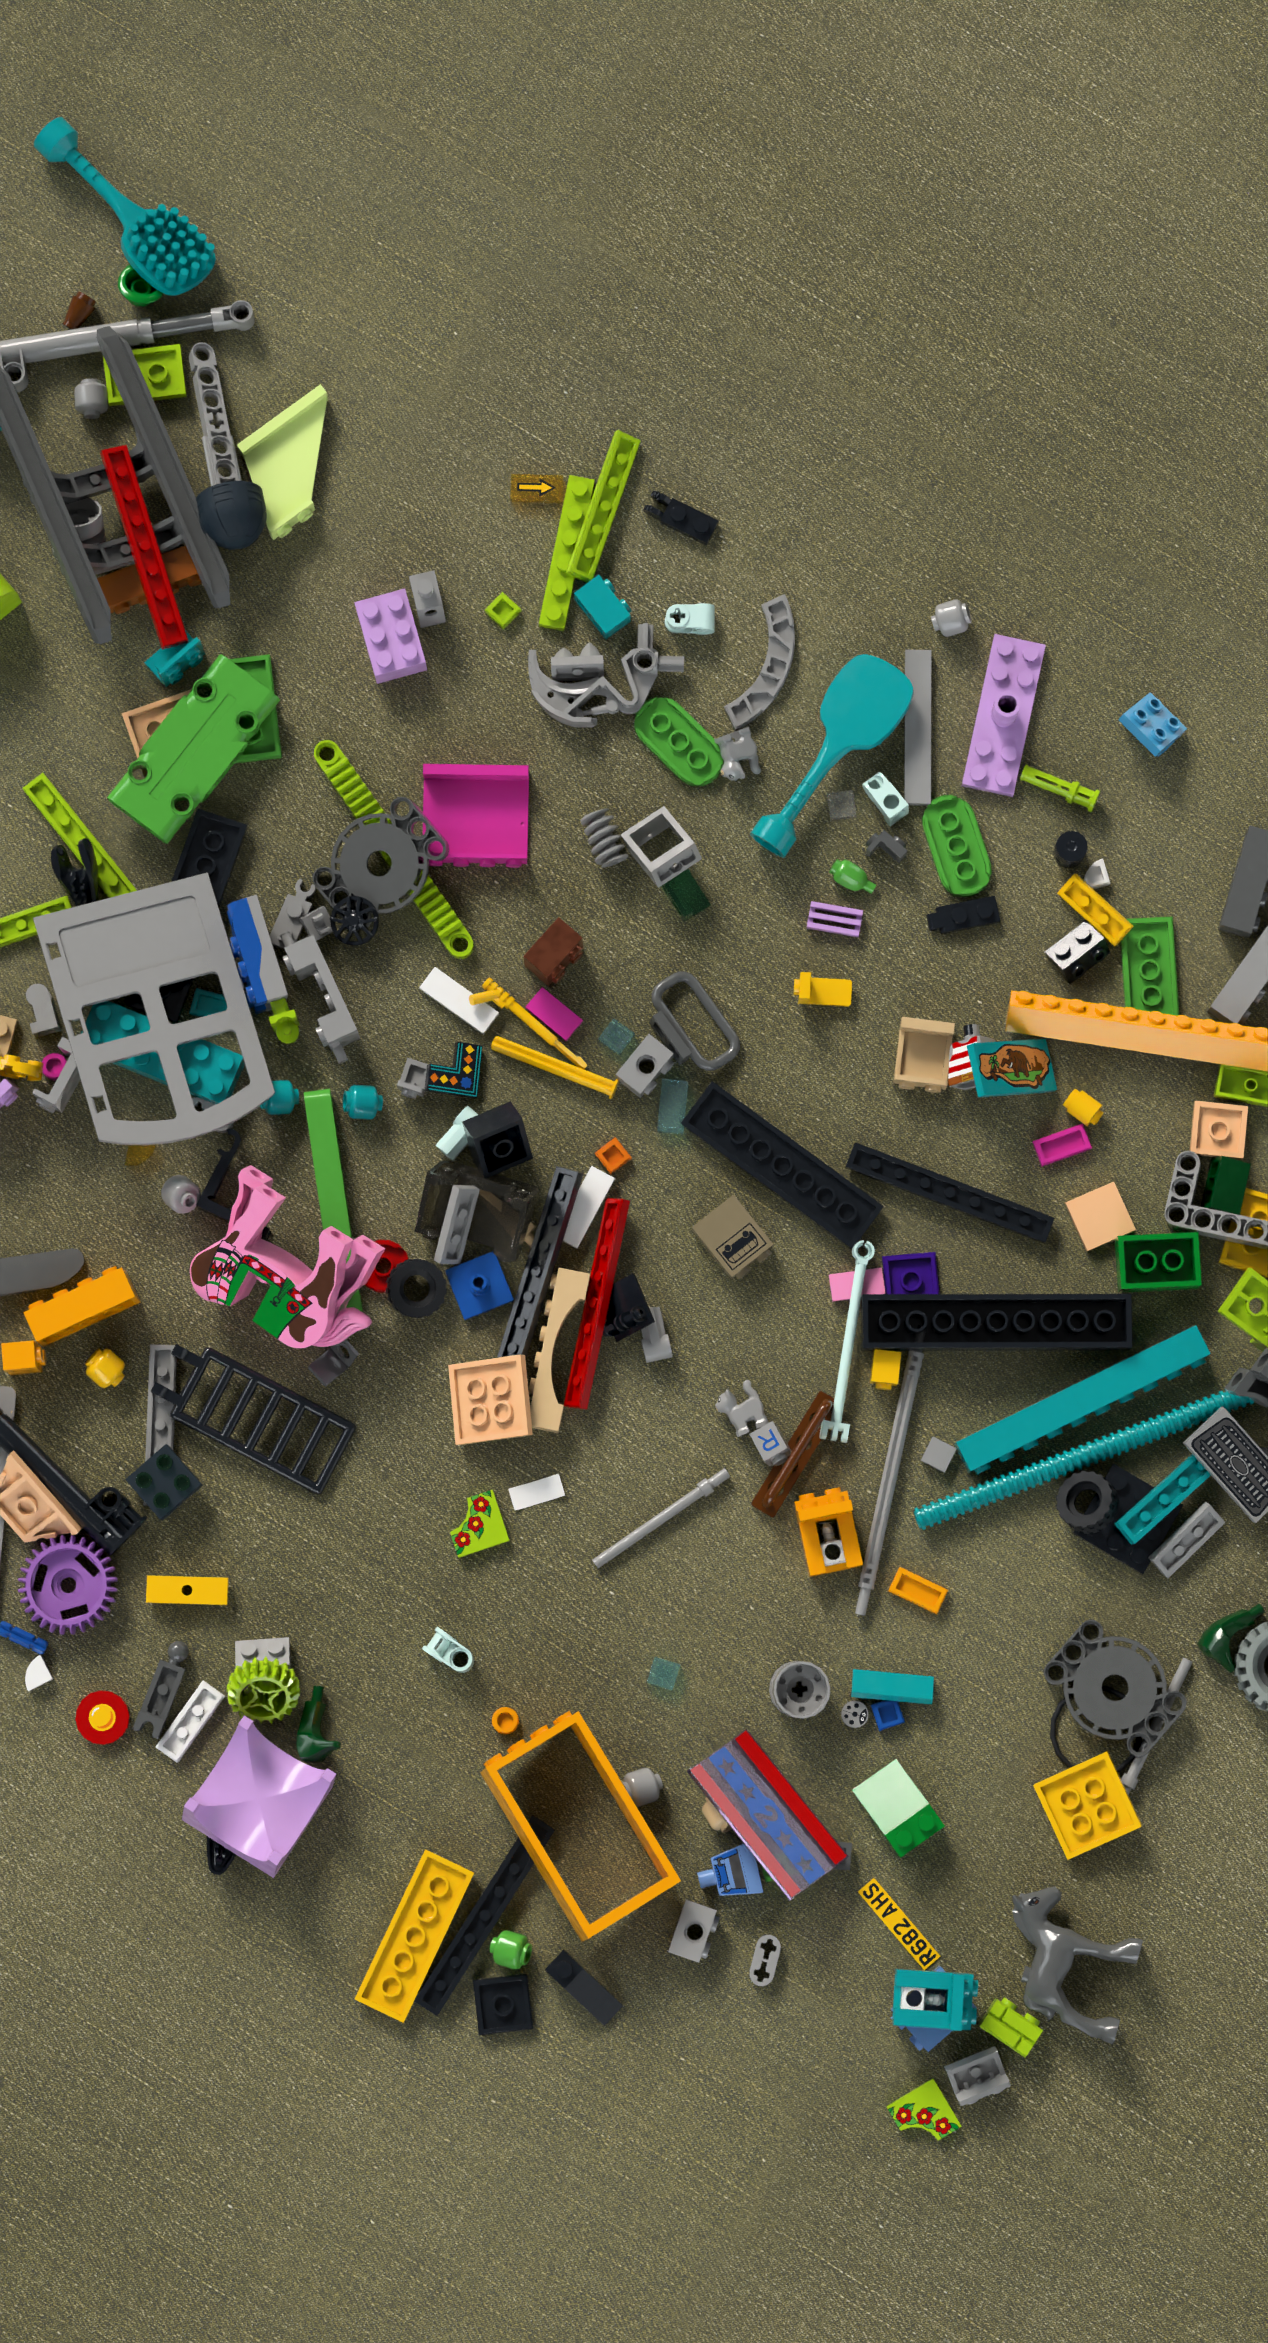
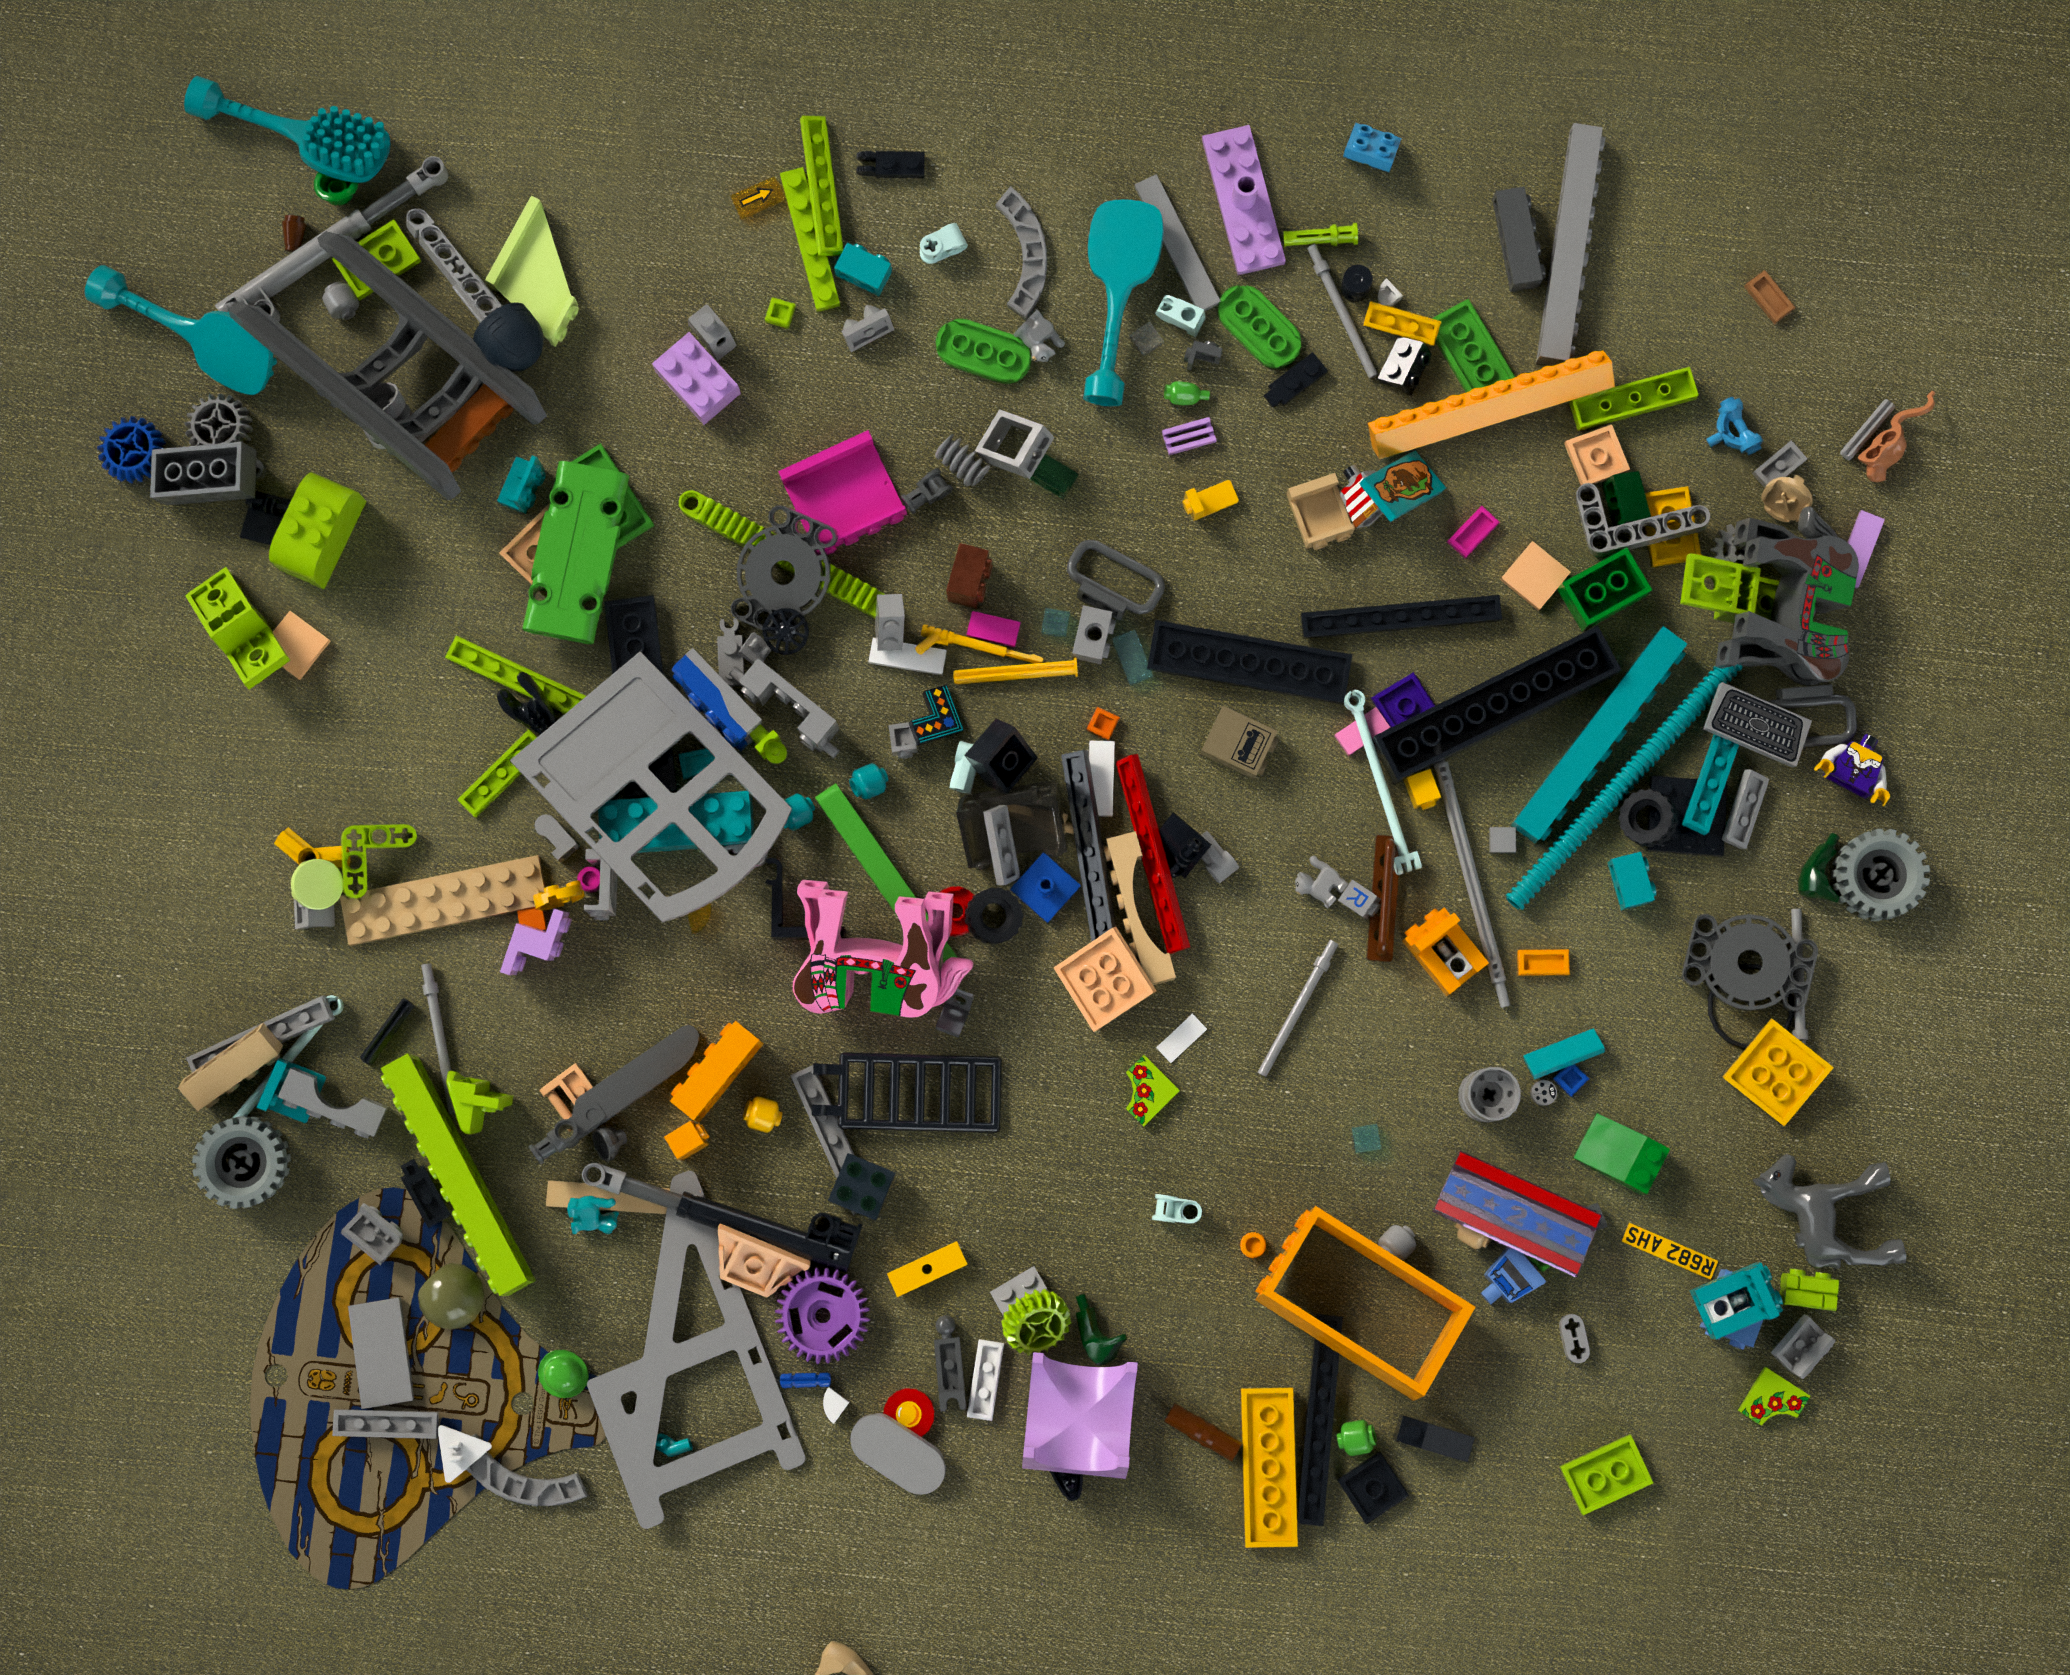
camera: 25 degrees left, 0 degrees up
red tile [100,445,188,650] -> none
light grey head [161,1175,201,1214] -> none
light grey piece [528,623,684,728] -> none
light grey brick [668,1899,720,1963] -> none
light grey head [931,599,972,637] -> none
yellow brick [1063,1088,1104,1126] -> none
none -> light grey tile [850,1413,946,1495]
none -> light grey brick [875,594,905,651]
none -> dark grey connector [900,468,953,515]
none -> reddish brown axle [1164,1403,1242,1462]
none -> light grey bar [1307,244,1378,379]
none -> lime plate [1559,1434,1653,1515]
none -> teal brick [1607,852,1657,910]

